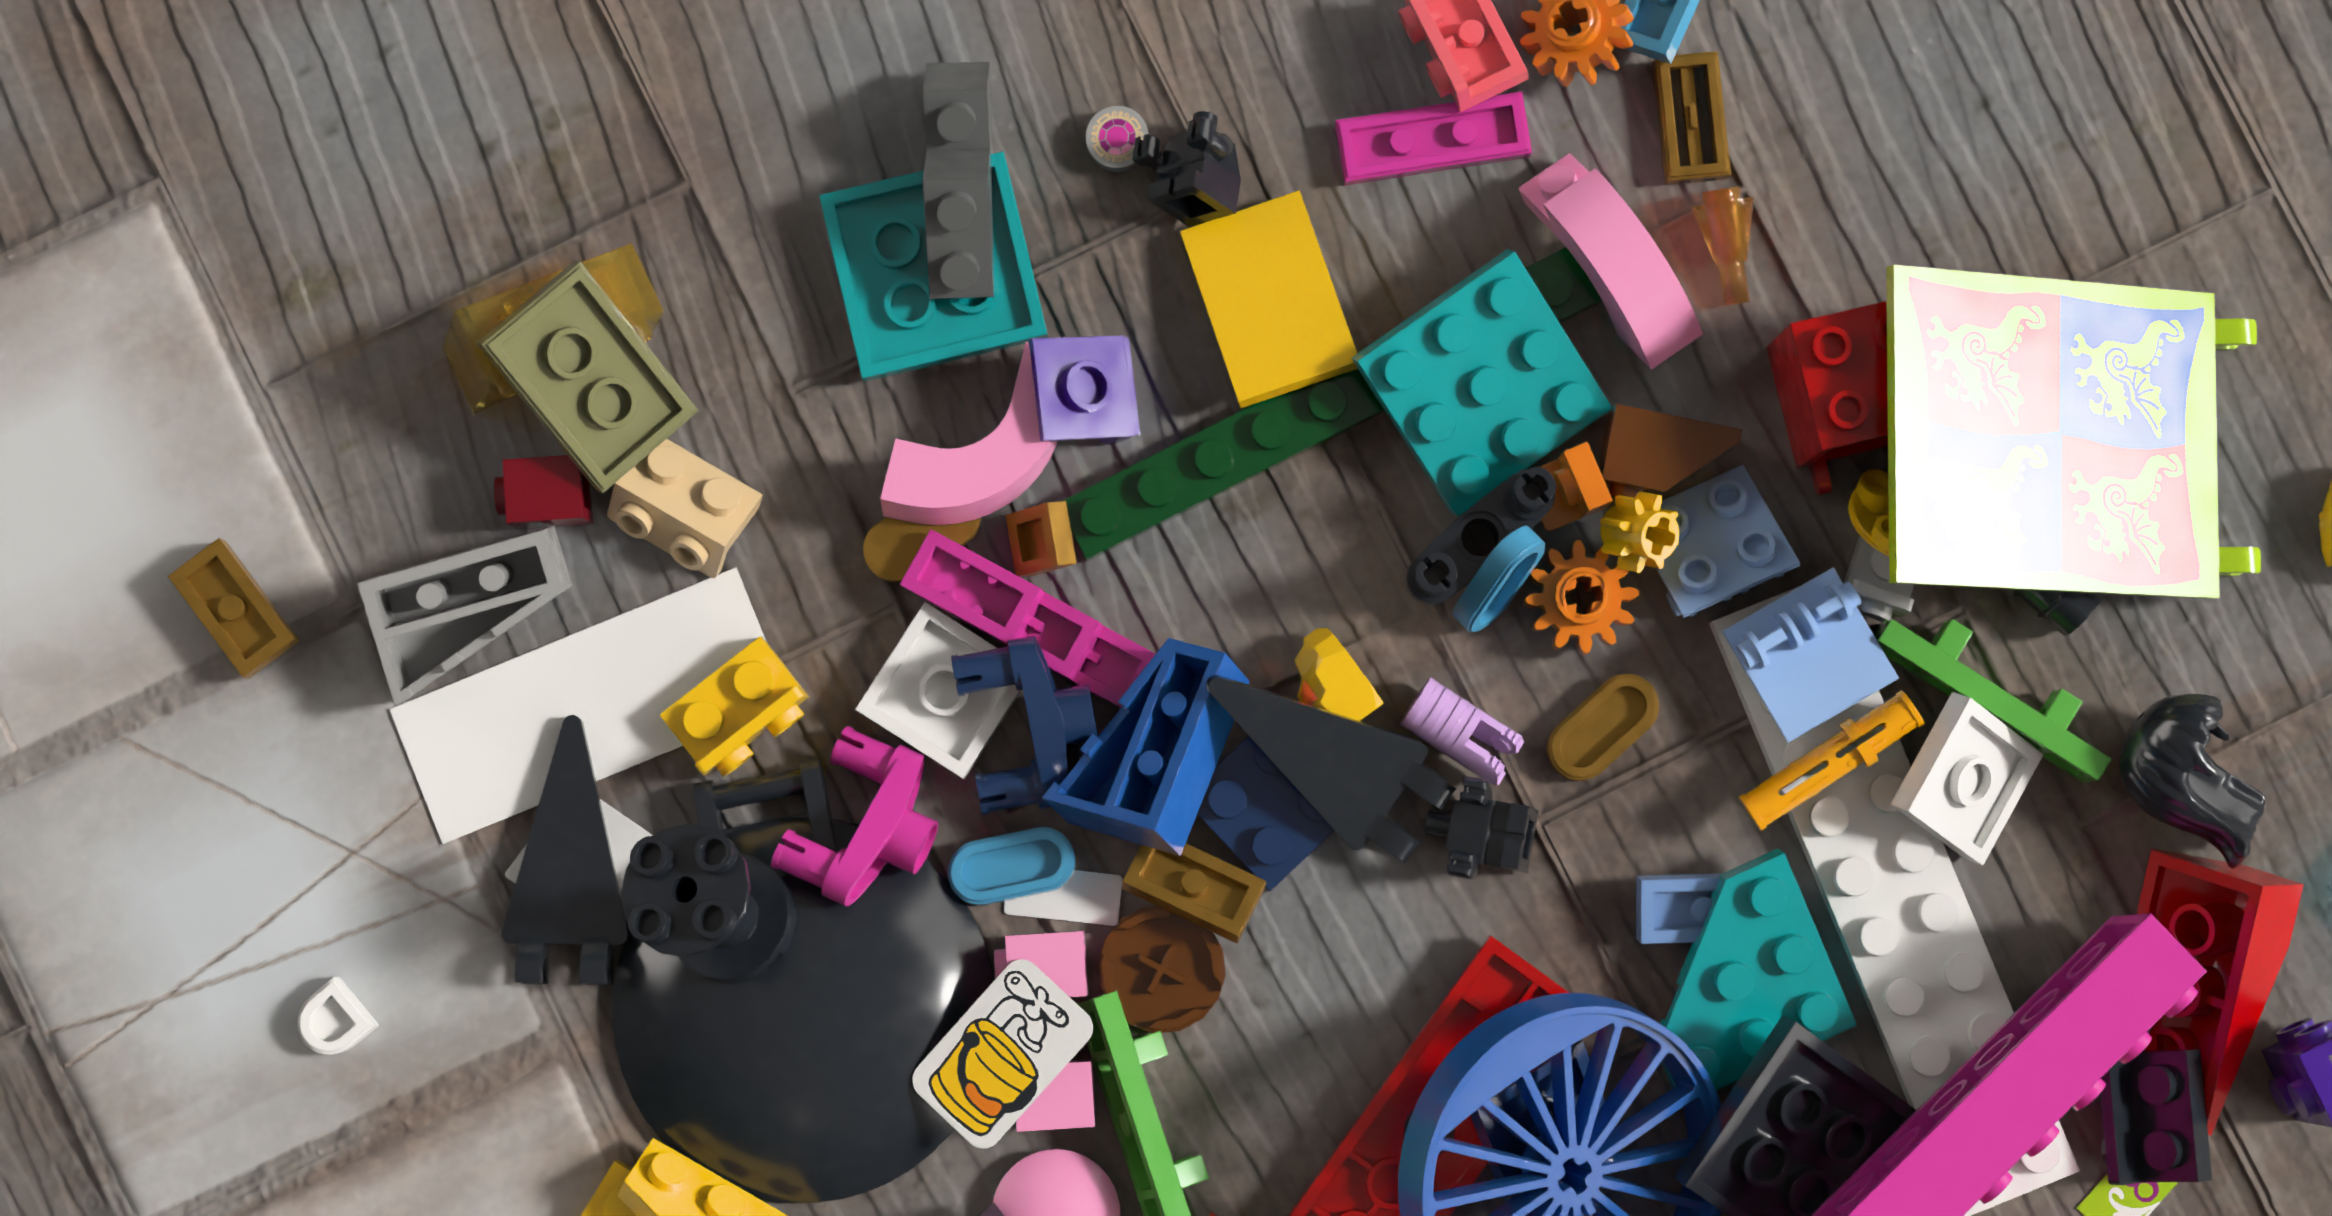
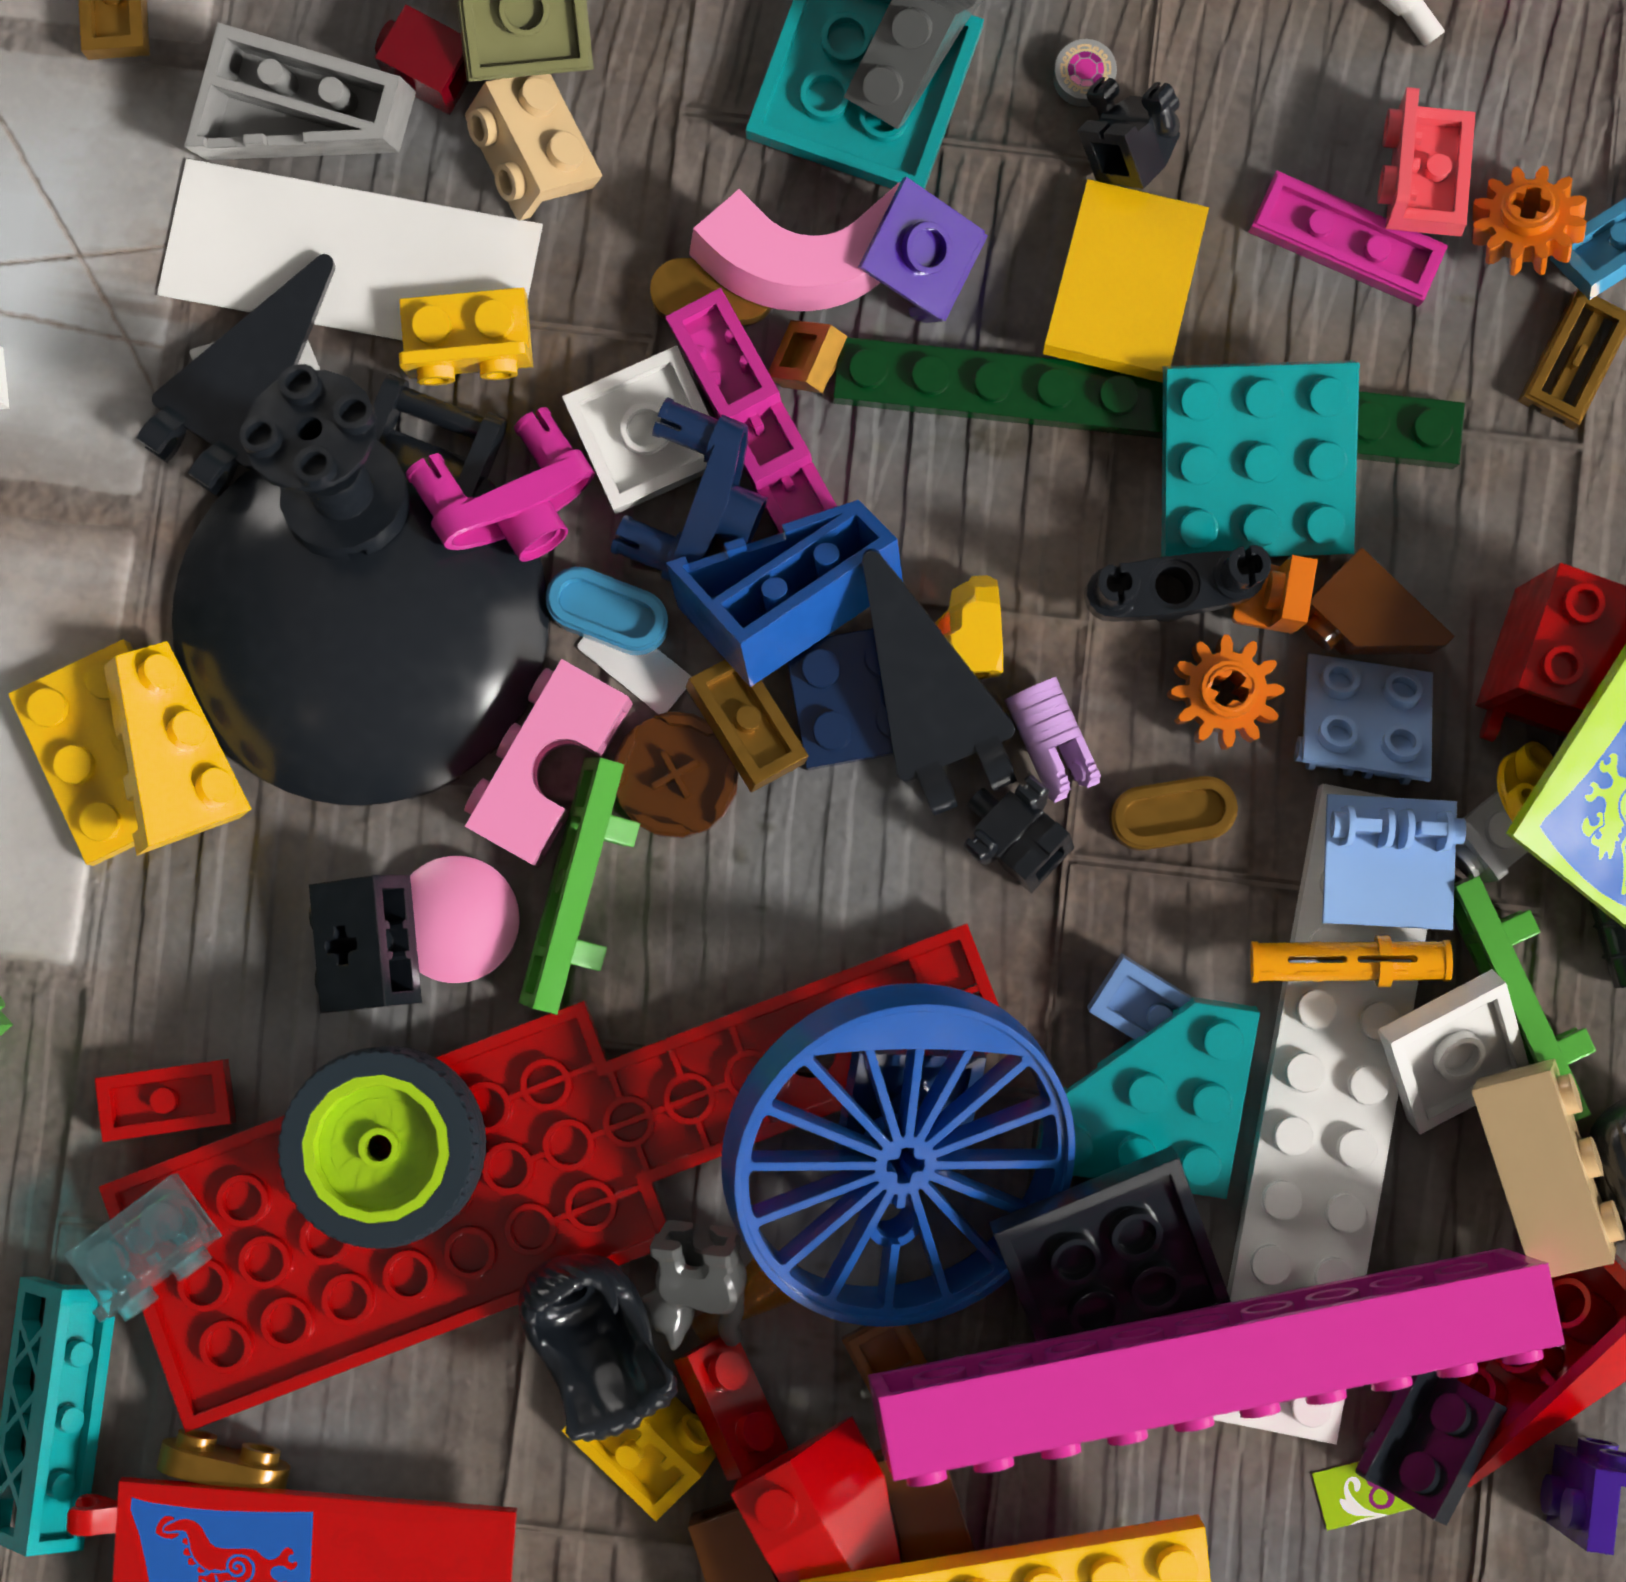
camera: 30 degrees right, 0 degrees up
sticker [912,959,1093,1149] -> none
dark azure tile [1452,526,1545,632] -> none
bright pink arch [1518,153,1703,370] -> none
yellow gear [1600,491,1679,573] -> none
clear orange cone [1691,186,1754,306] -> none
none -> tan brick [1471,1058,1625,1278]

